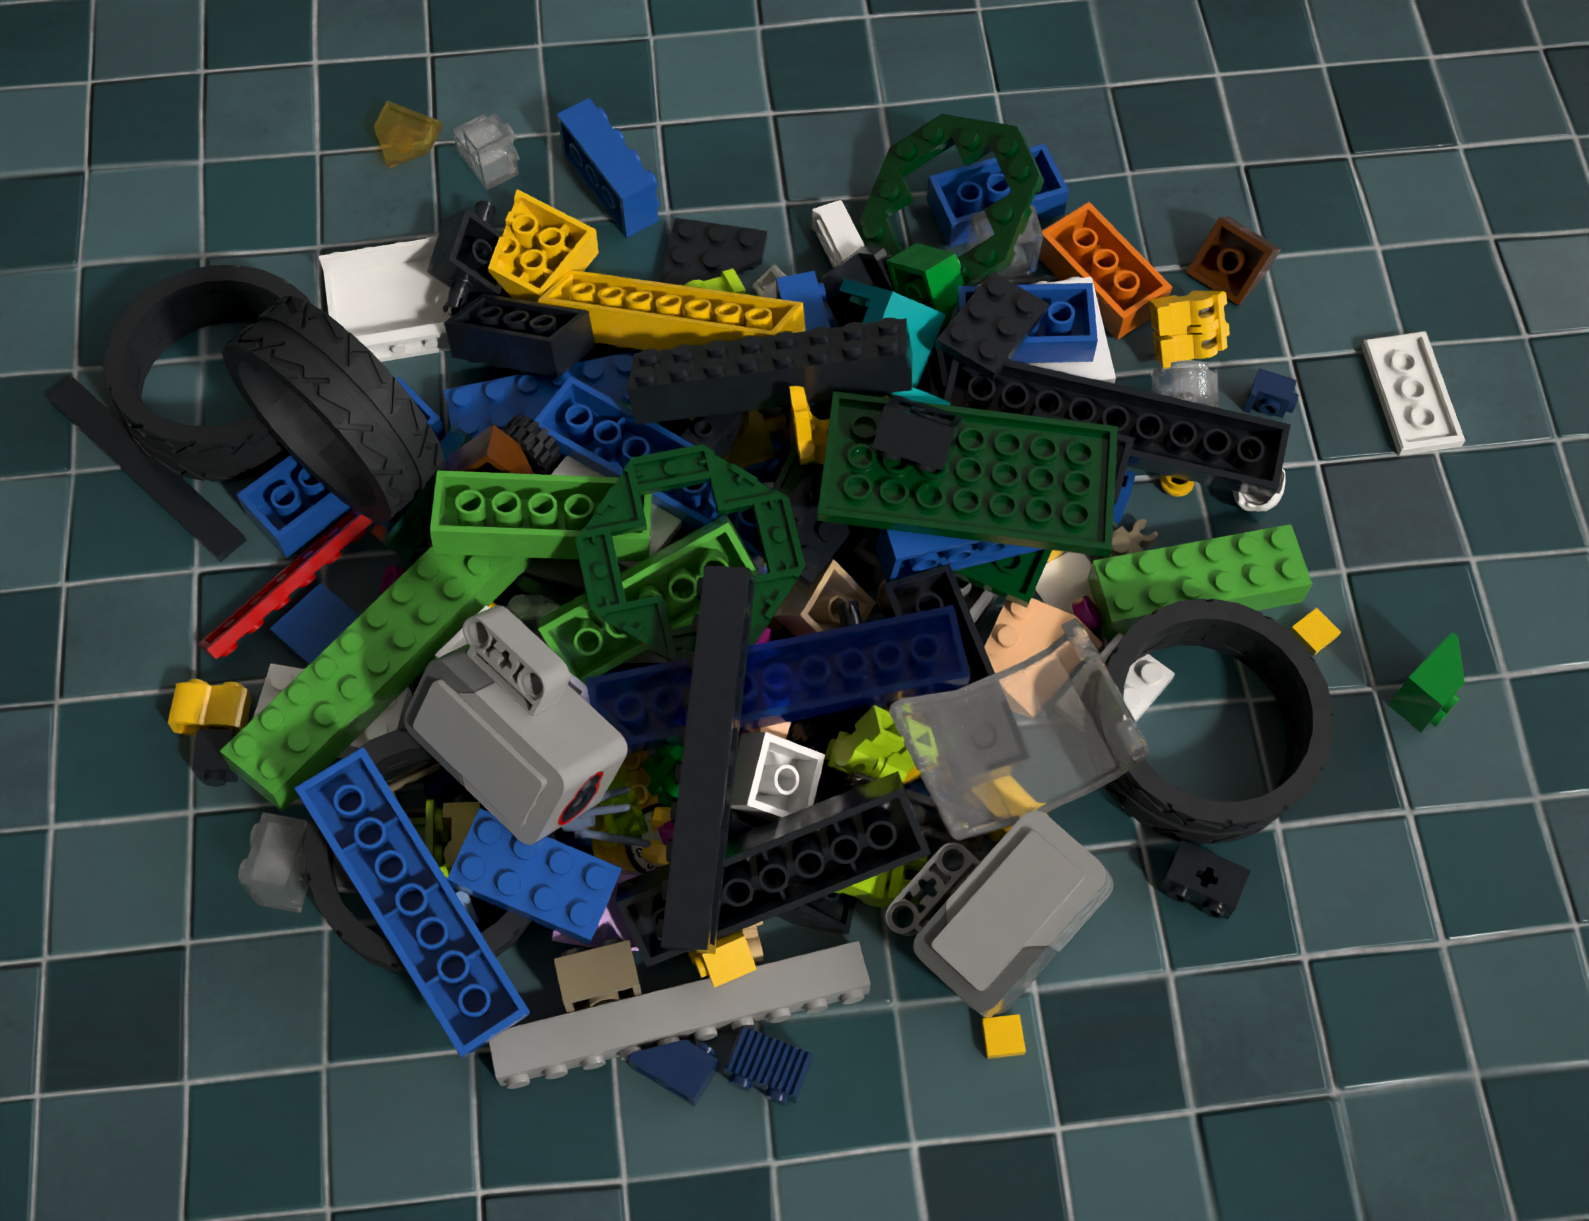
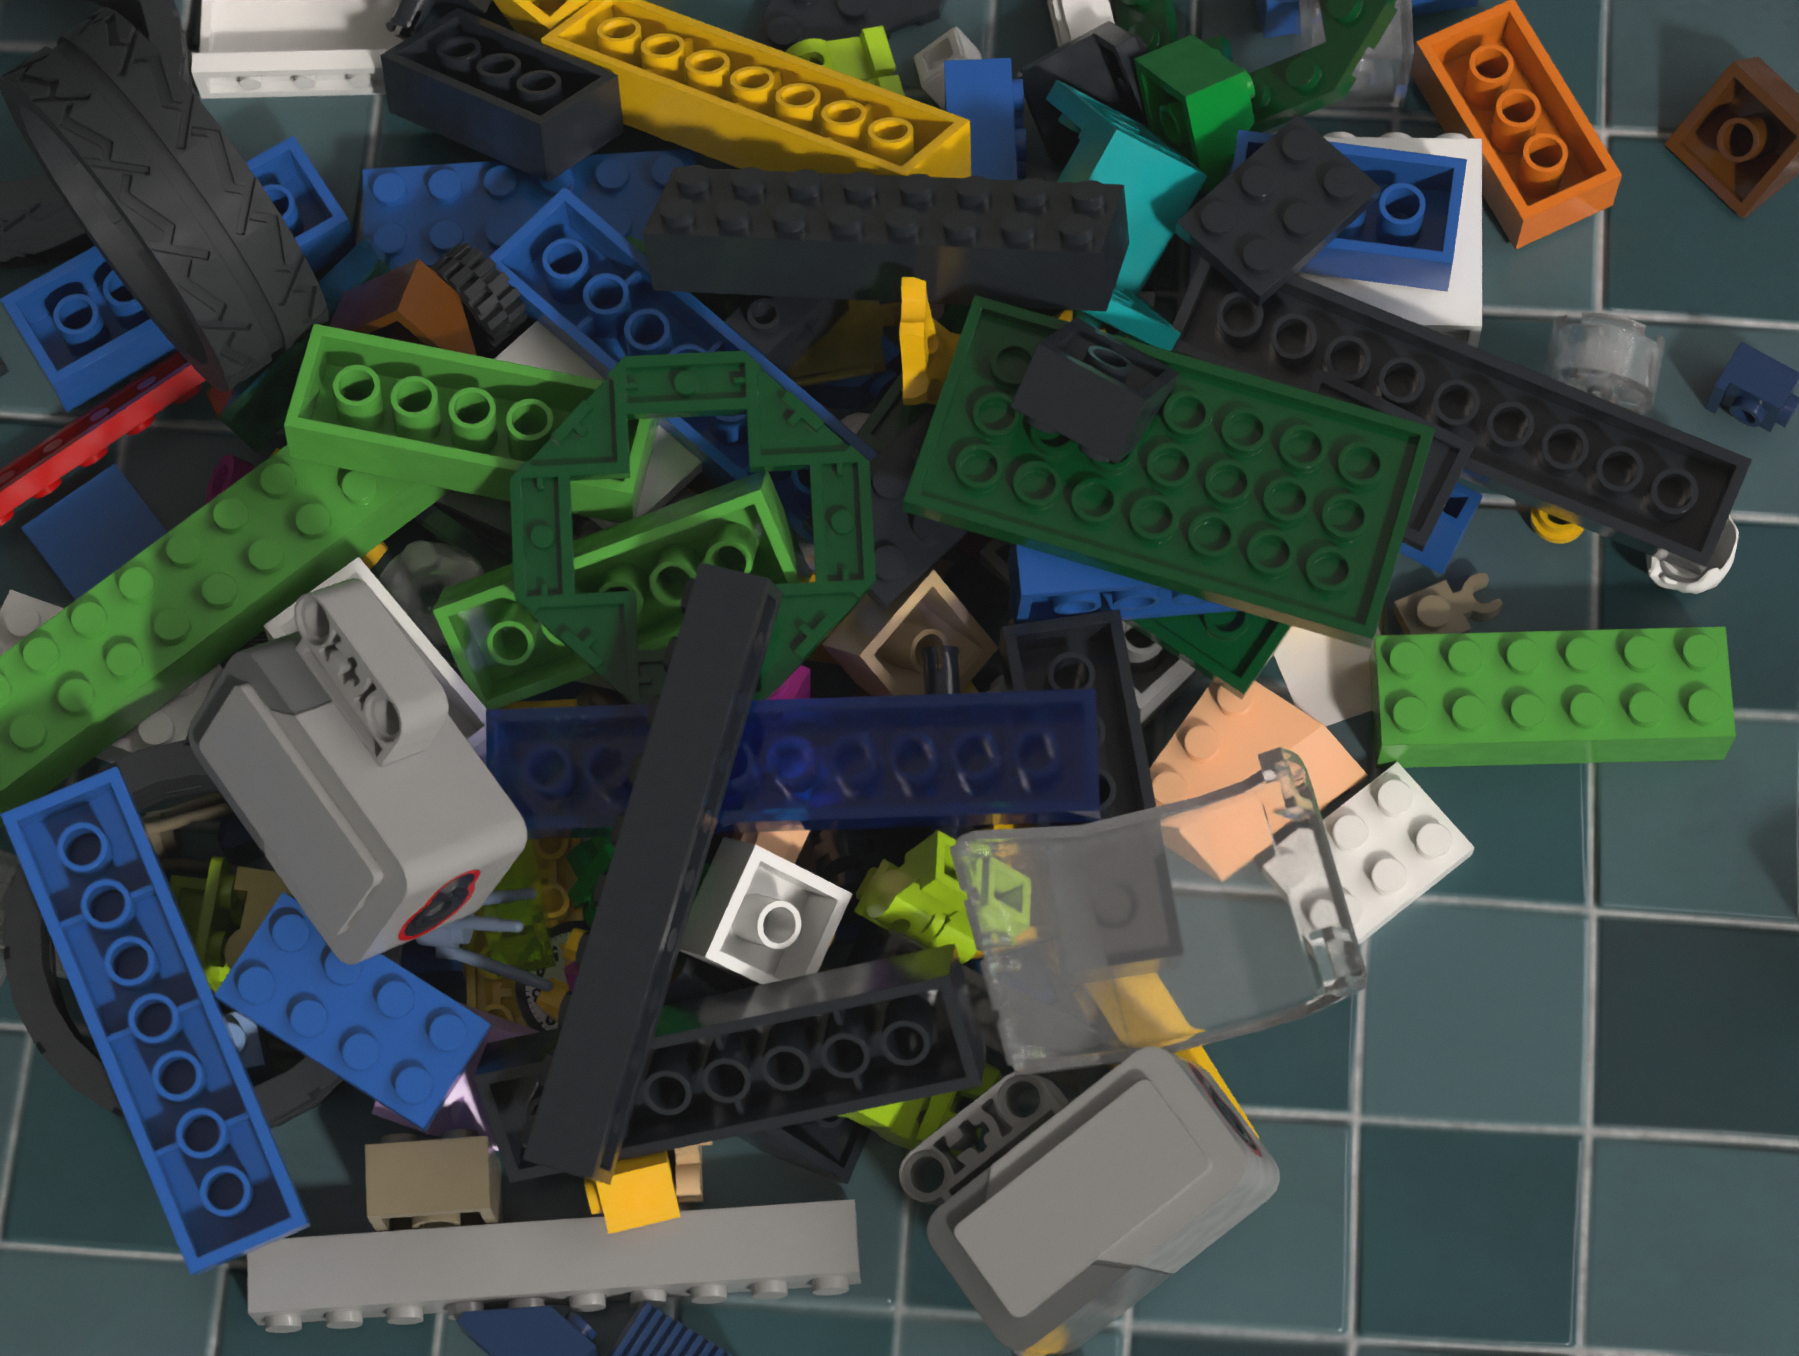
camera: 15 degrees right, 5 degrees up
magenta tile [1072,595,1102,631] -> none
black tyre [1084,599,1334,844] -> none
yellow hips [1149,290,1230,369] -> none
black brick [1159,840,1251,919] -> none
yellow tile [1290,608,1341,656] -> none

